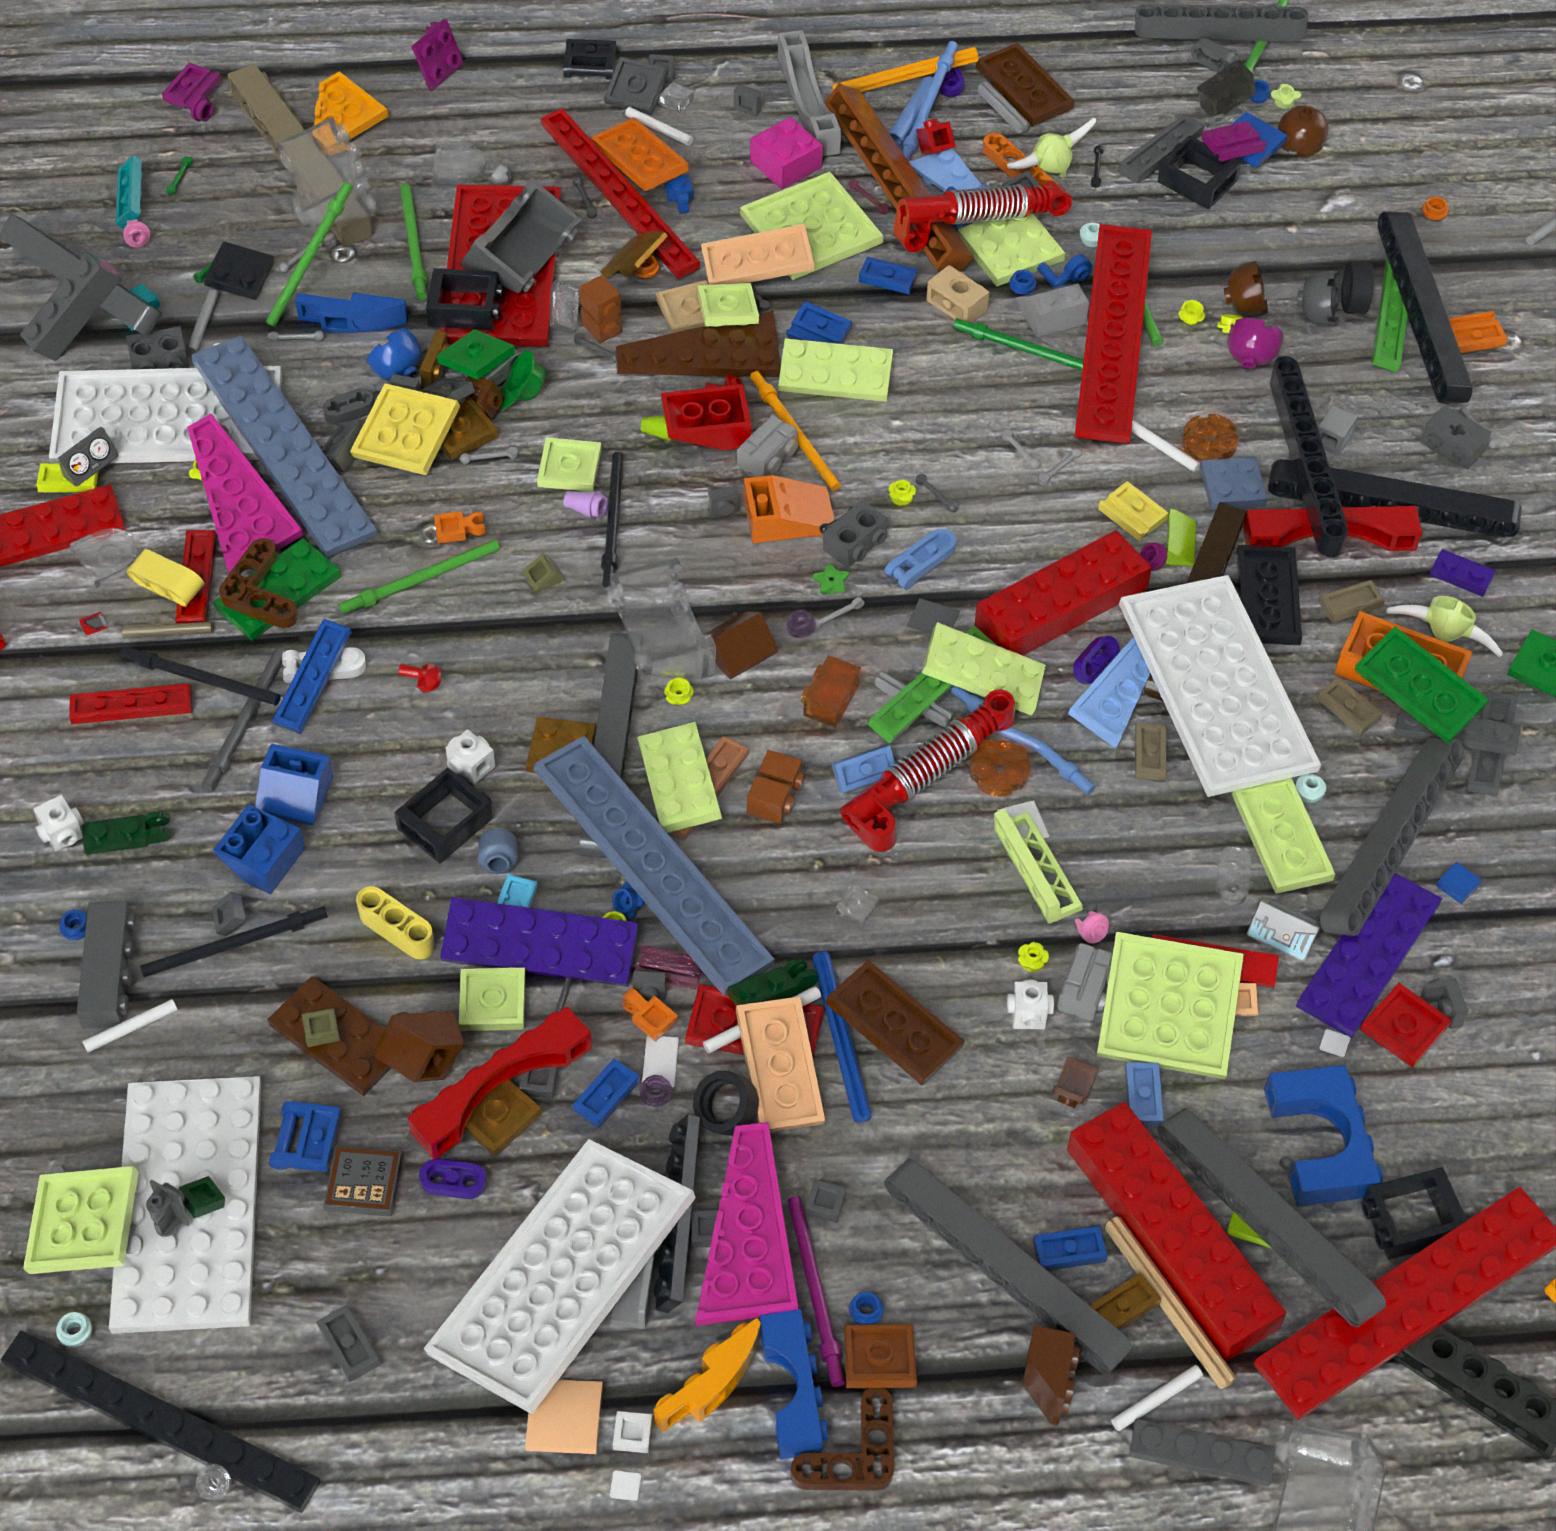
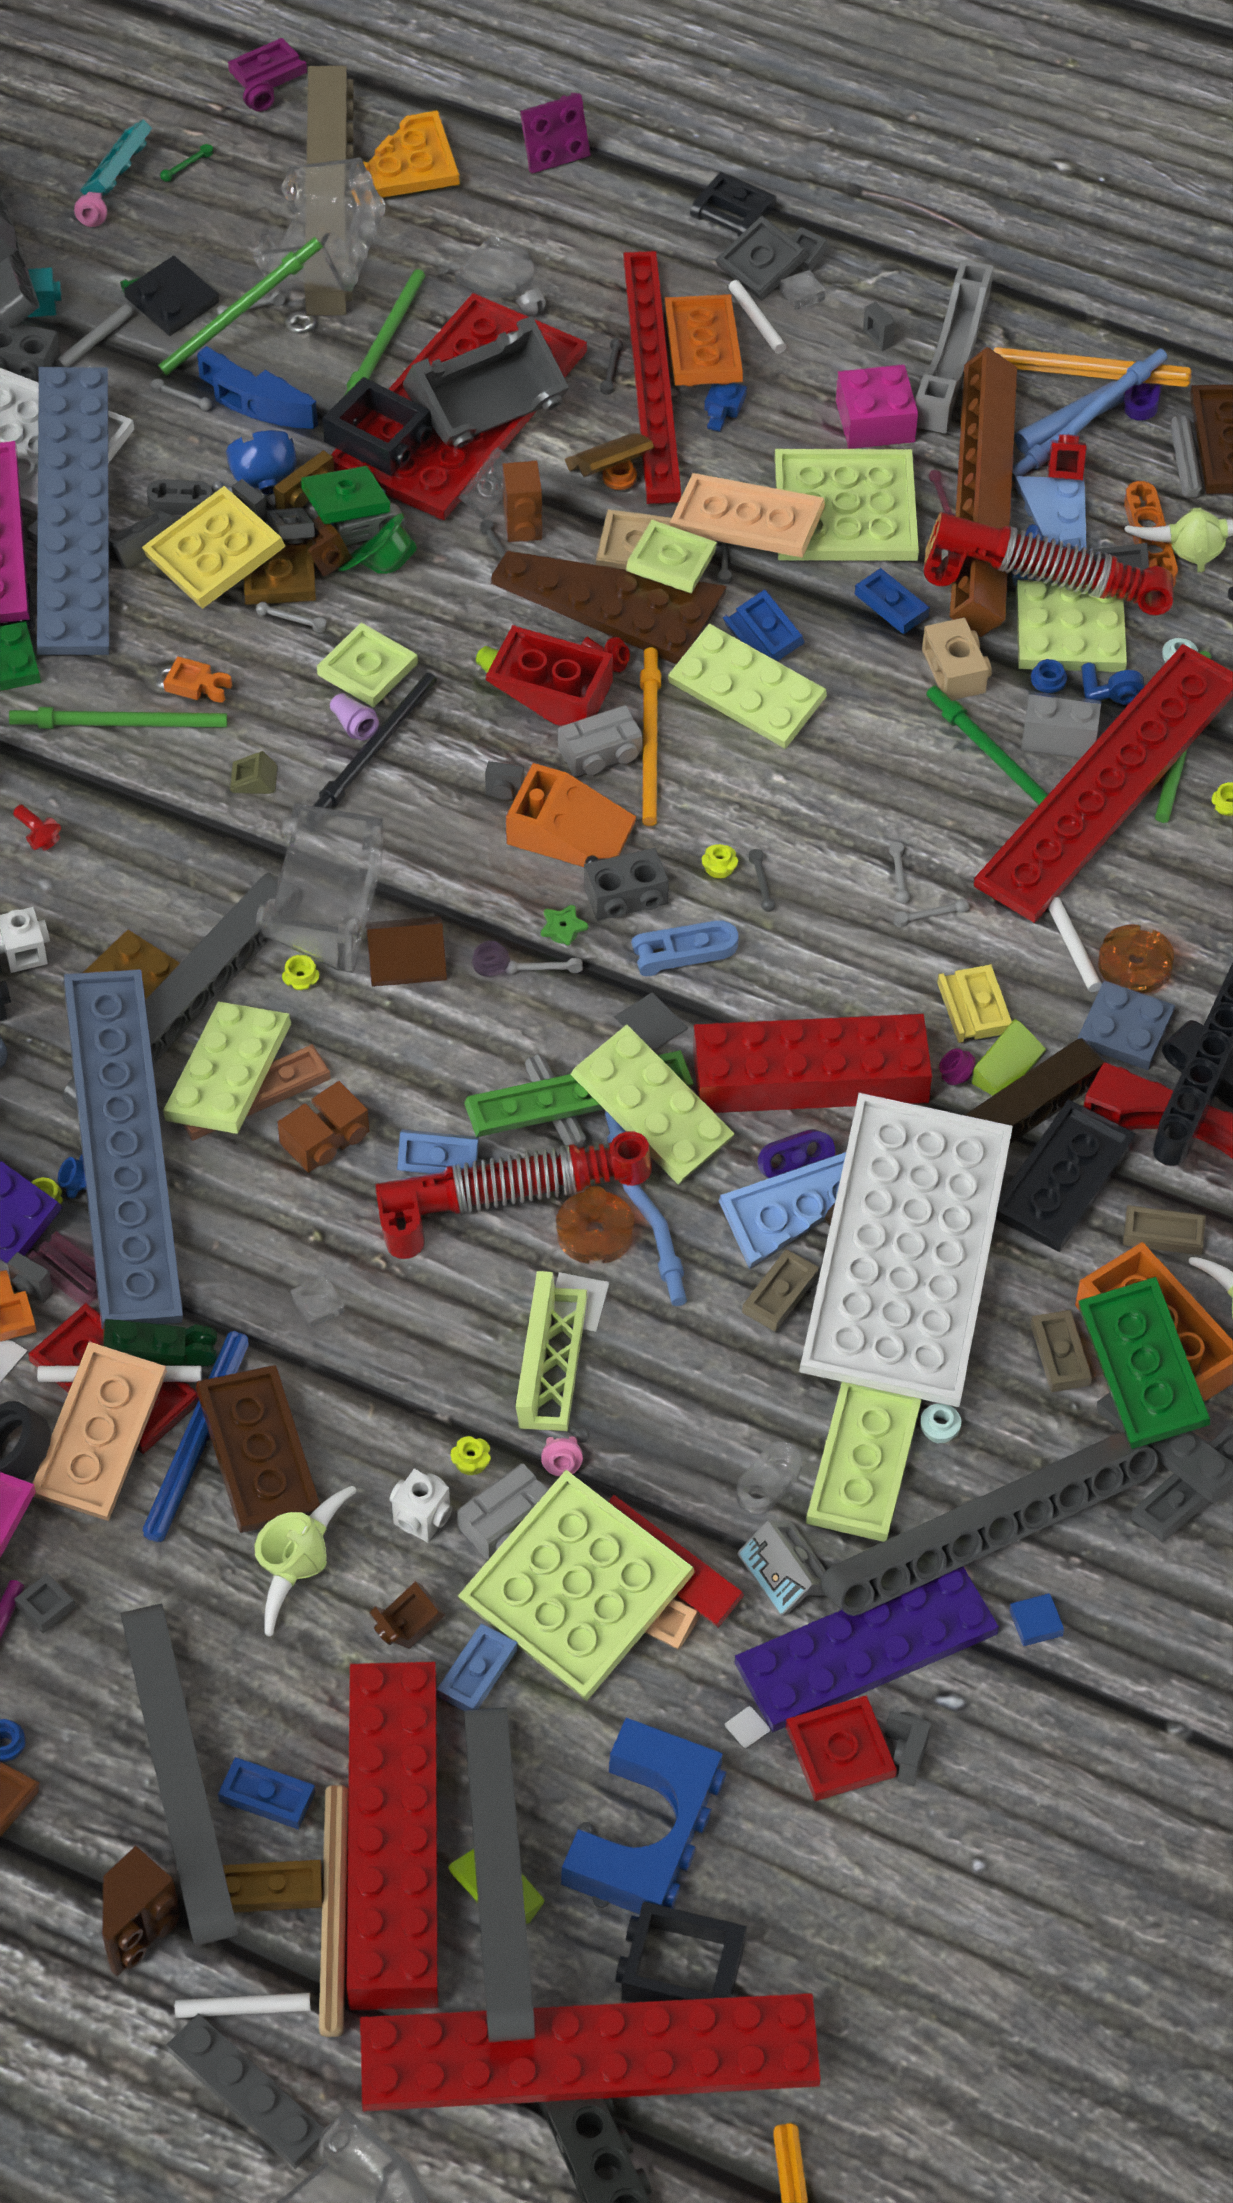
camera: 30 degrees right, 0 degrees up
clear orange brick [801,655,861,728] -> none
none -> yellowish green helmet [254,1486,356,1637]

